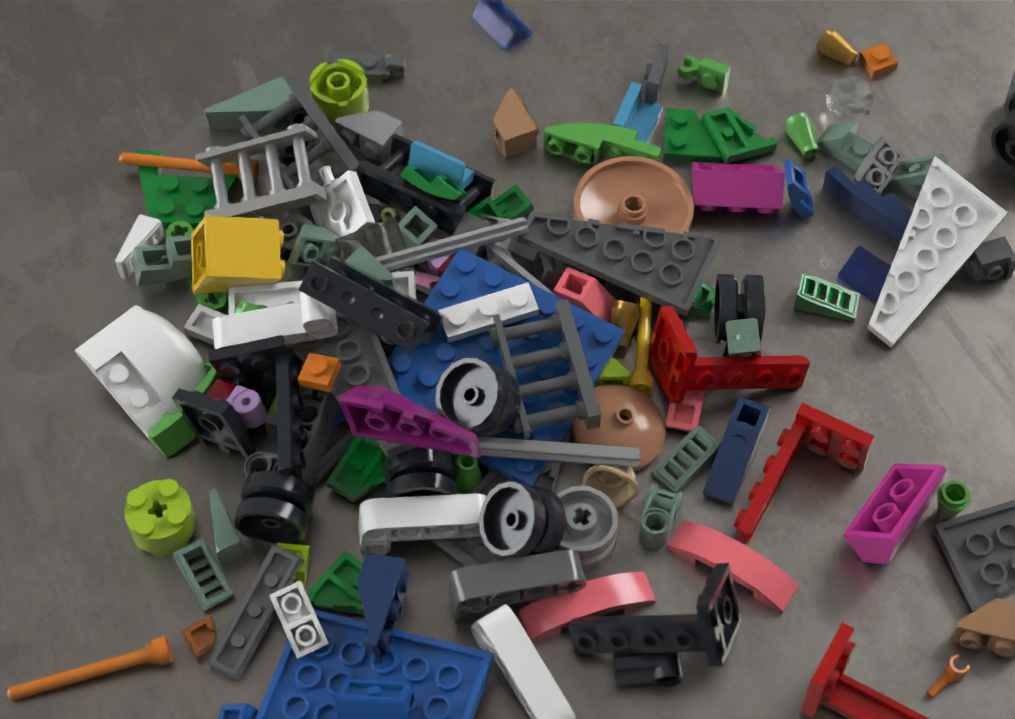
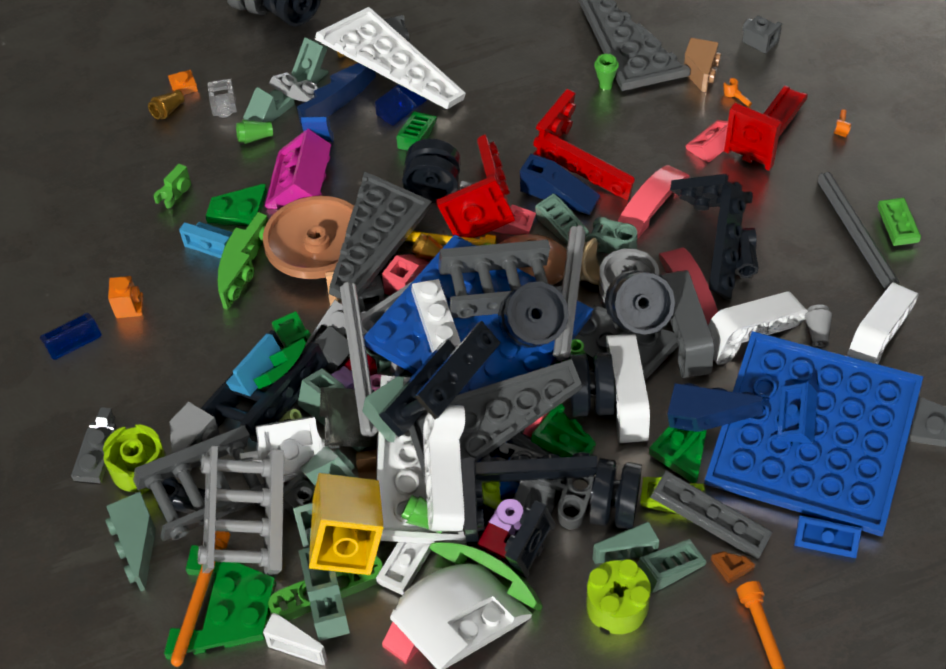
camera: 85 degrees left, 5 degrees down
white slope [269,580,329,658] -> none
orange plate [298,353,342,392] -> none
magenta wedge [339,385,481,457] -> none
medium nougat slope [493,88,540,159] -> none
dark grey plate [644,43,669,104] -> none
green wing [701,107,778,164] -> none
sand green slope [726,318,761,357] -> none
dark pink slope [843,463,946,564] -> none
none -> orange brick [108,276,143,319]
none -> coral slope [685,120,728,162]

